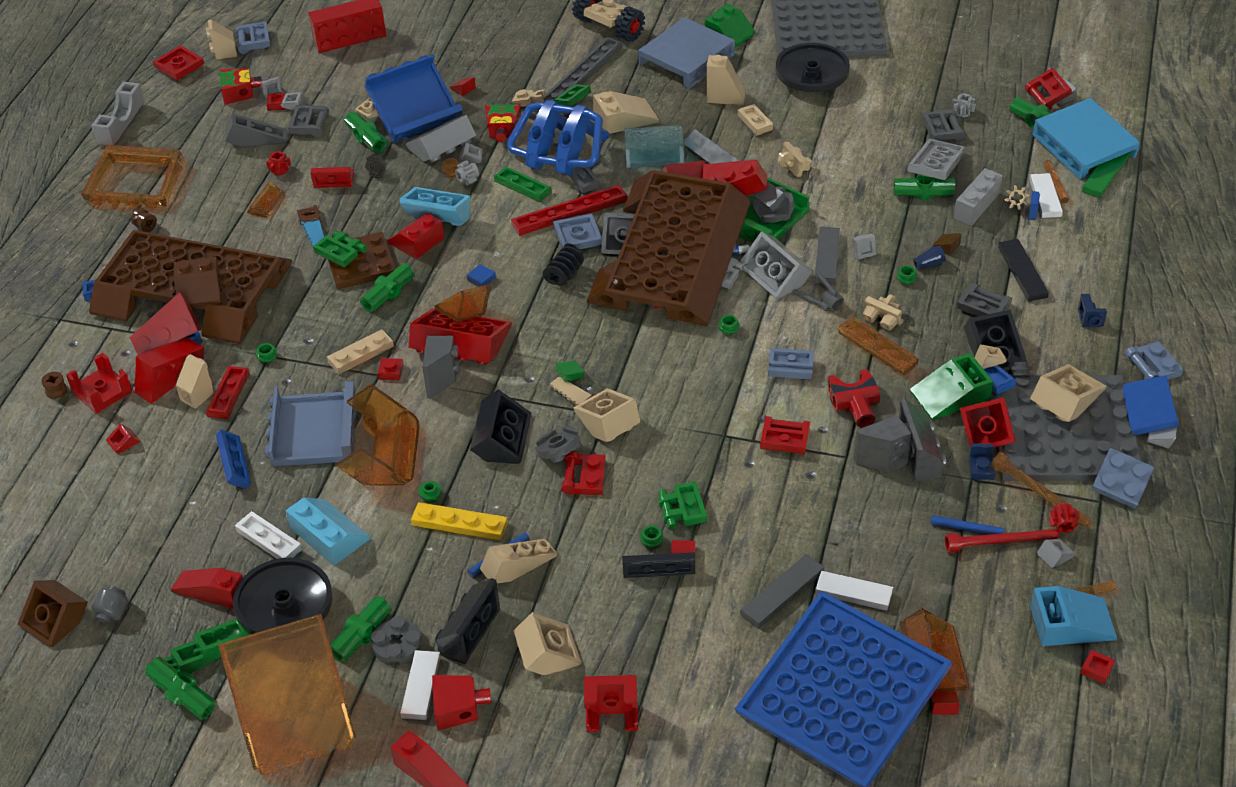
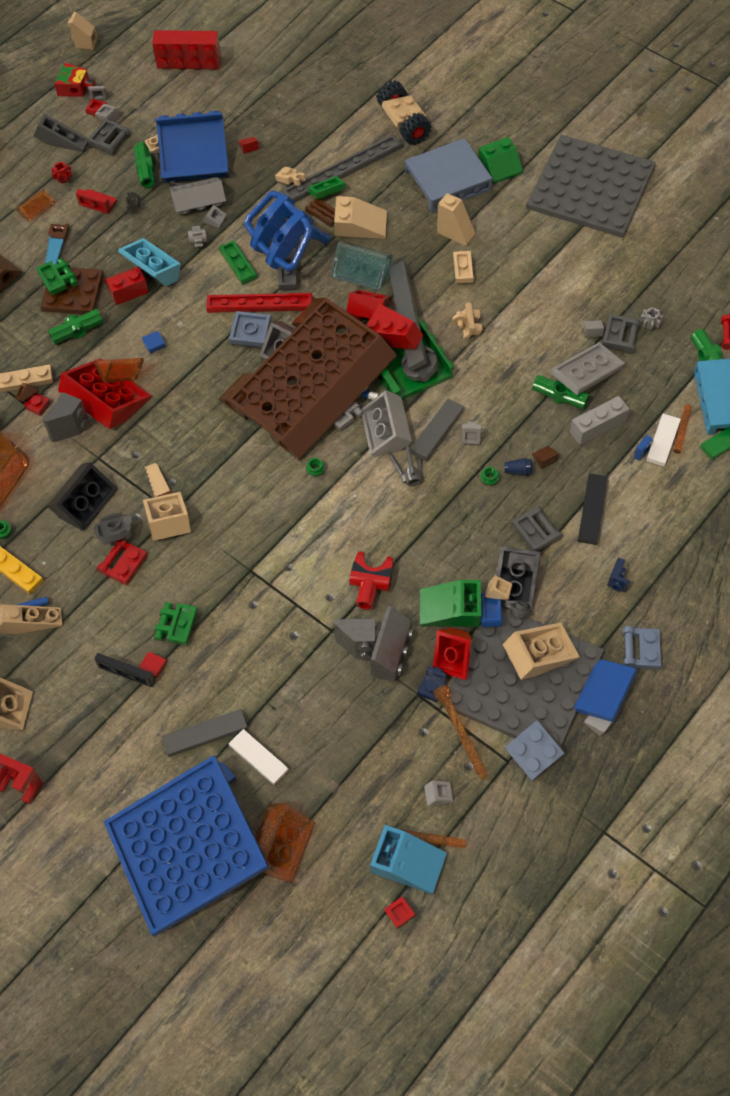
camera: 25 degrees right, 15 degrees up
red plate [153,45,205,80] -> none
sand blue plate [236,21,271,54] -> none
clear orange plate [441,158,459,176] -> none
red torso [485,104,521,142] -> none
black piece [543,243,584,286] -> none
green tile [555,360,585,382] -> none
green plate [640,525,664,548] -> none
red plate [760,416,810,454] -> none
sand blue plate [768,348,814,380] -> none
black dish [775,43,850,92] -> none
clear orange plate [838,316,919,375] -> none
tan hips [863,294,903,331] -> none
red slope [930,691,960,714] -> none
blue bar [931,515,1004,535] -> none
red piece [944,529,1059,553] -> none
tan gear [1005,185,1030,210] -> none
red gear [1049,503,1080,533] -> none
none -> reddish brown slope [15,383,39,401]
none -> light grey slope [583,320,604,337]

